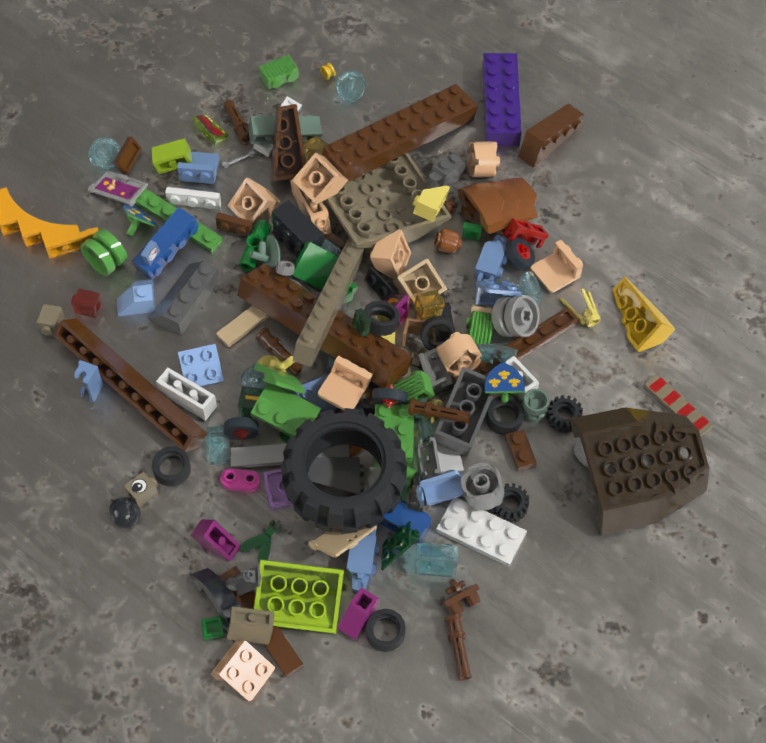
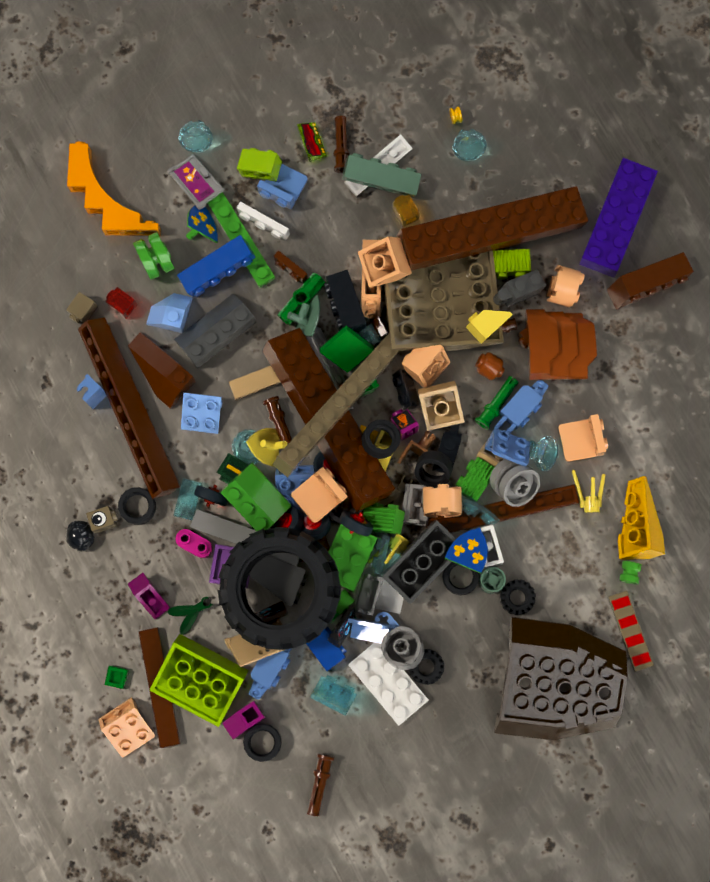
camera: 30 degrees right, 20 degrees up
reddish brown tile [113,136,142,175] -> none
medium blue tile [141,240,160,266] -> none
white brick [156,368,217,421] -> none
black slope [190,568,241,642] -> none
light grey hinge [222,150,256,169] -> none
dark grey hinge [226,565,261,596] -> none
dark tan panel [227,606,274,644] -> none
light nougat slope [228,178,280,227] -> none
bright green slope [254,362,305,394] -> none
bright green brick [259,54,299,90] -> none
reddish brown wedge [270,104,306,181] -> none
light grey tile [276,261,295,276] -> none
clear green tile [352,308,372,336] -> none
dark green hinge [381,521,420,571] -> none
reddish brown pin [408,398,470,424] -> none
clear yellow brick [414,290,445,320] -> none
reddish brown hips [440,579,481,615] -> none
green tile [462,222,482,241] -> none
red hinge [503,218,549,248] -> none
reddish brown plate [505,429,537,471] -> none
black wheel [506,237,535,270] -> none
none -> reddish brown wedge [128,332,196,409]
none -> green pin [475,376,519,430]
none -> lime brick [493,249,531,279]
none -> bright green wheel [619,561,642,584]

